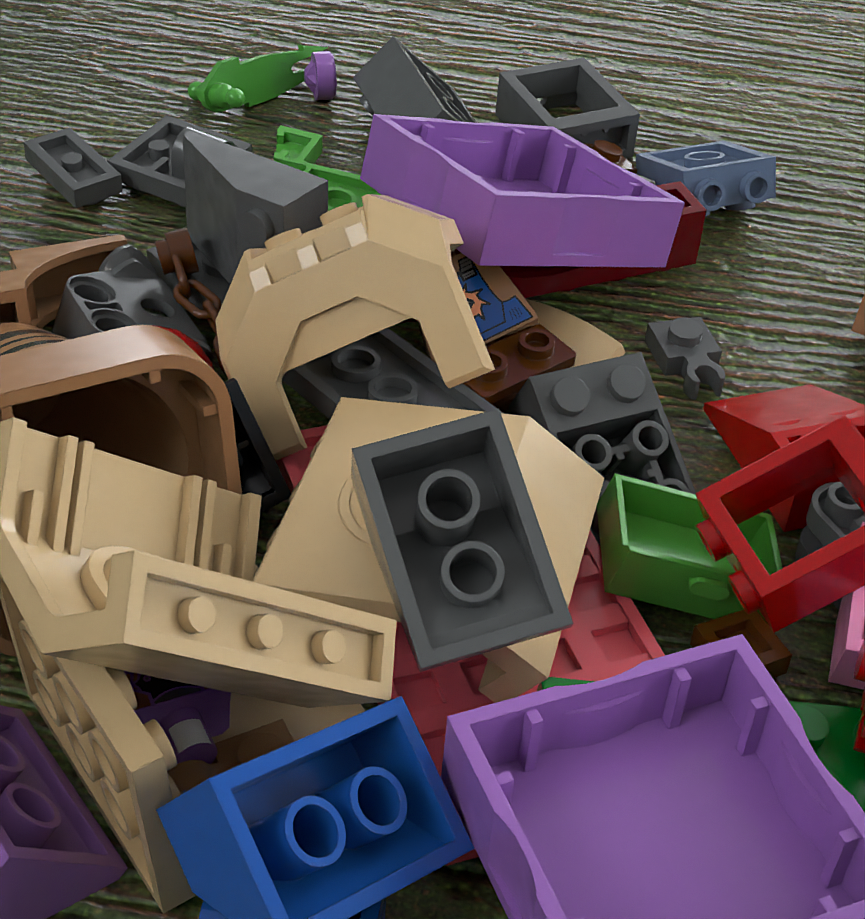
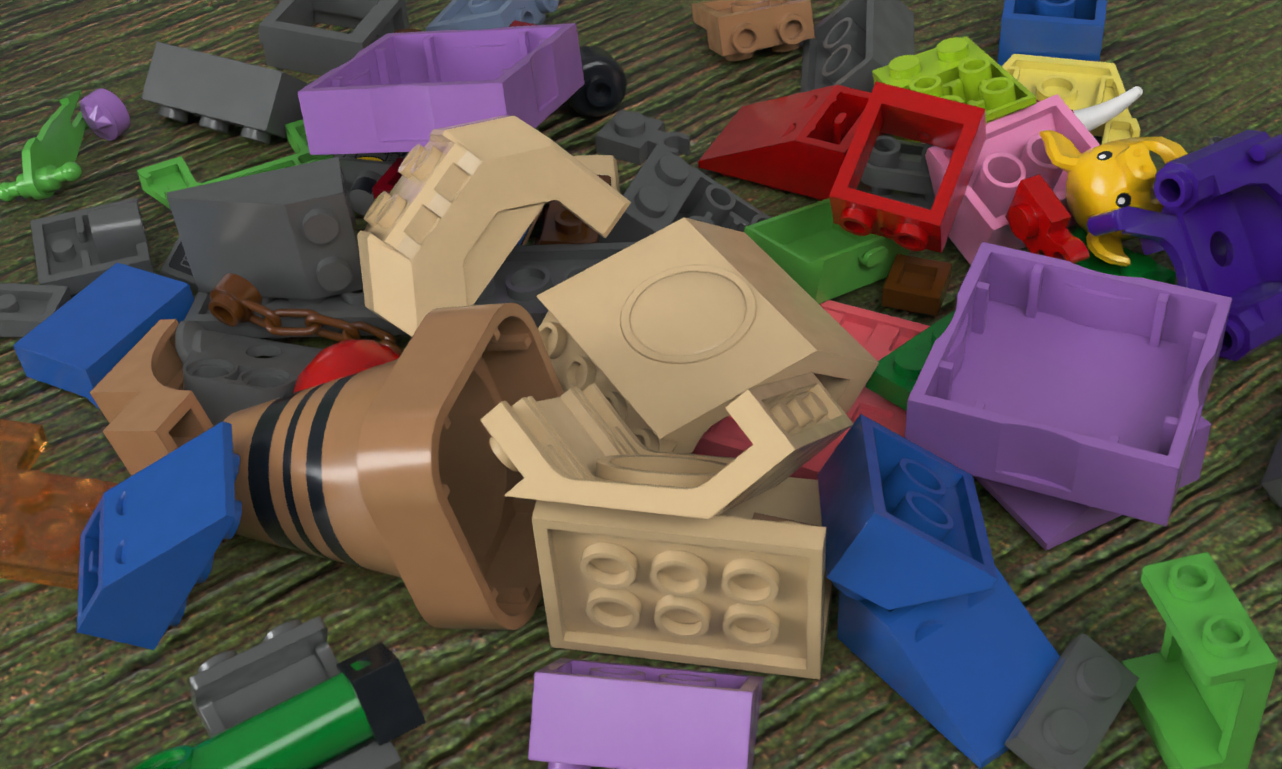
camera: 40 degrees left, 0 degrees up
dark grey slope [351,408,573,672] -> none
none -> blue container [13,262,194,410]
none -> black head [566,46,627,117]

